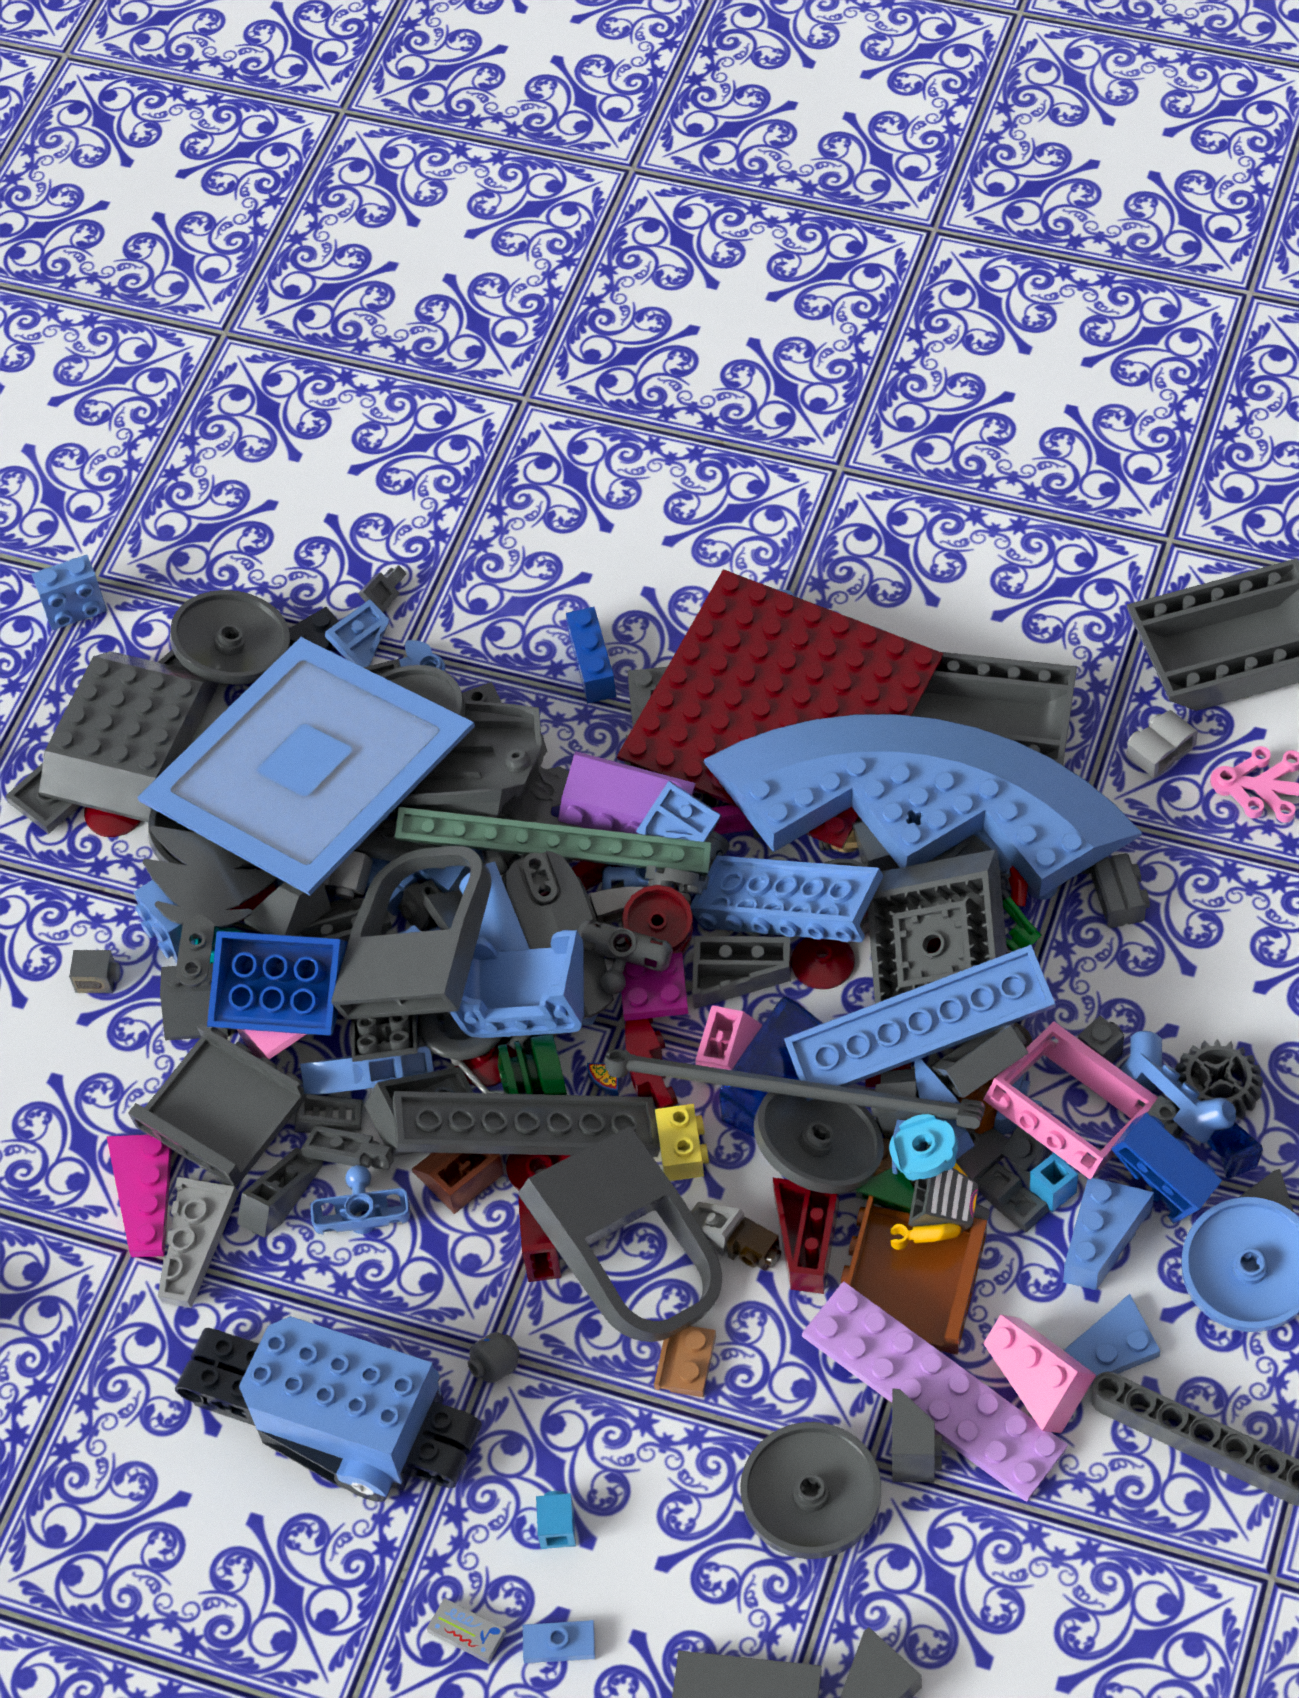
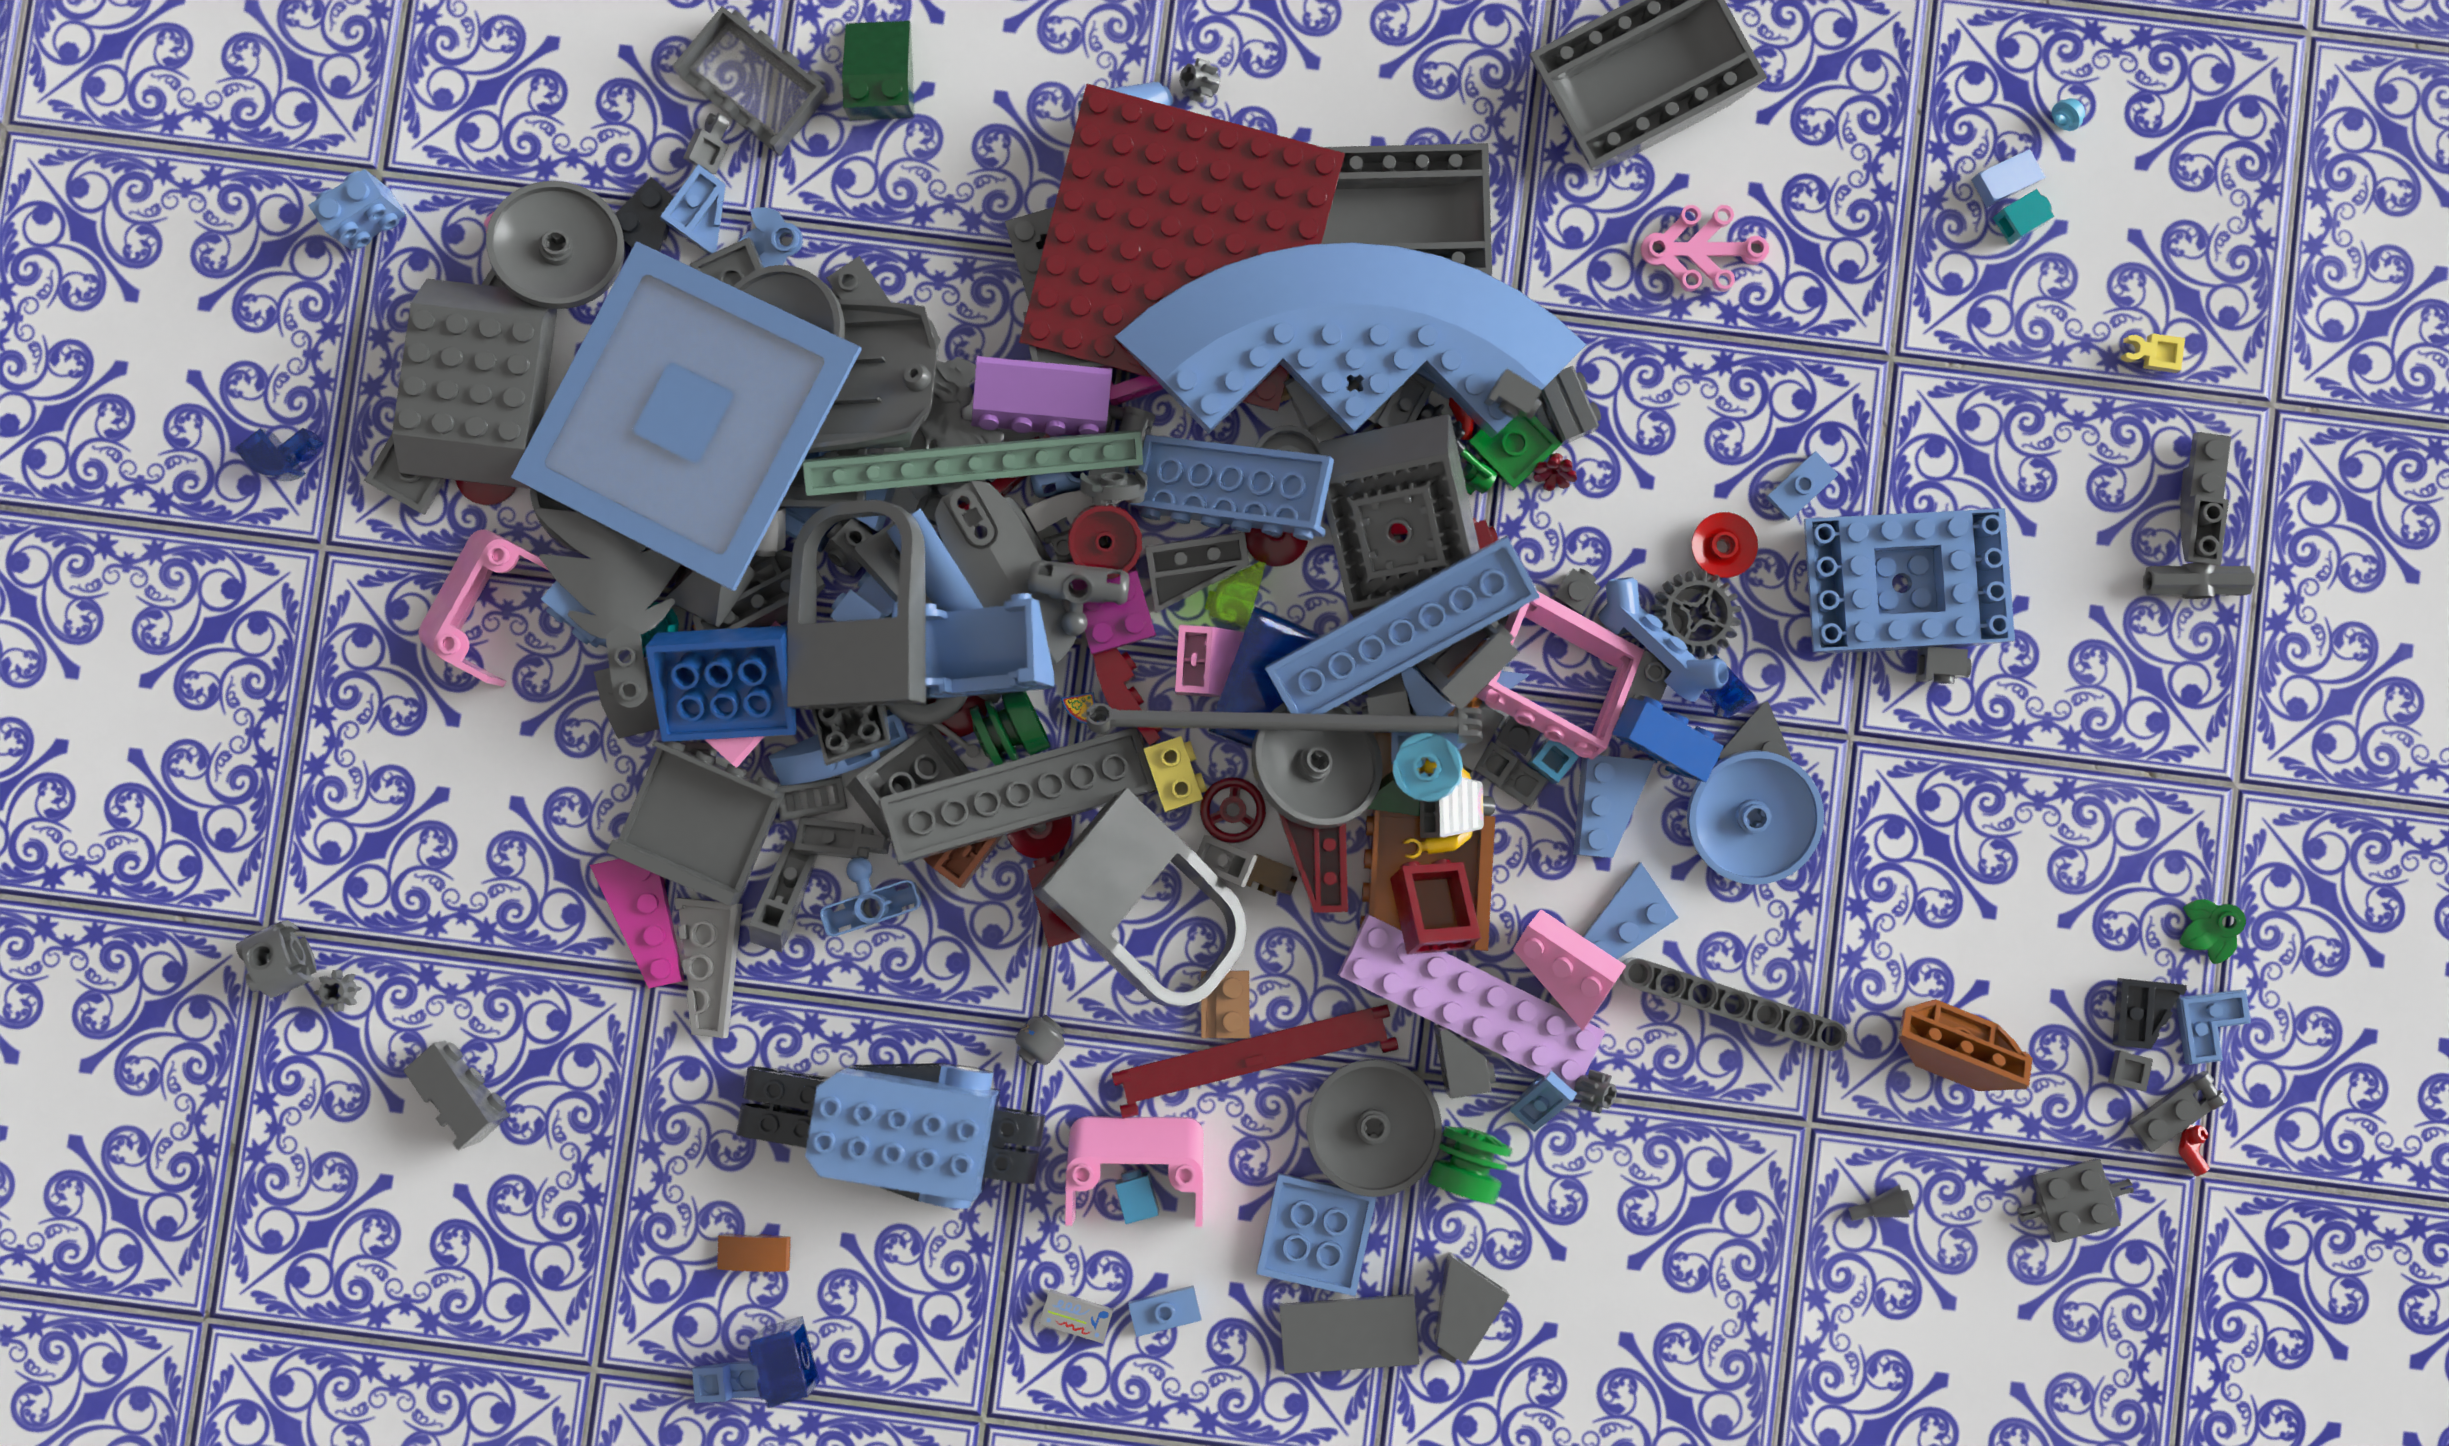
camera: 15 degrees left, 30 degrees up
dark grey brick [69,950,120,993] -> none
blue brick [566,607,616,704] -> none
medium blue wing [636,781,722,842] -> none
light grey brick [1127,710,1198,778] -> none
none -> bright pink windscreen [419,529,548,687]
none -> window [672,6,829,156]
none -> medium blue slope [692,1360,769,1403]
none -> dark orange slope [717,1234,790,1272]
none -> clear blue brick [748,1316,820,1408]
none -> dark green slope [842,21,914,121]
none -> bright pink windscreen [1065,1116,1204,1227]
none -> dark red piece [1112,1004,1399,1119]
none -> dark grey gear [1179,58,1220,103]
none -> dark red piece [1200,777,1266,843]
none -> clear neon green slope [1204,561,1266,630]
none -> medium blue plate [1256,1173,1377,1296]
none -> dark red window [1390,859,1481,955]
none -> green wheel [1428,1126,1513,1205]
none -> green plate [1467,415,1562,491]
none -> dark grey brick [1484,369,1542,420]
none -> medium blue slope [1510,1071,1577,1132]
none -> dark red plant [1533,453,1577,491]
none -> dark grey gear [1574,1070,1617,1114]
none -> red dish [1691,512,1758,578]

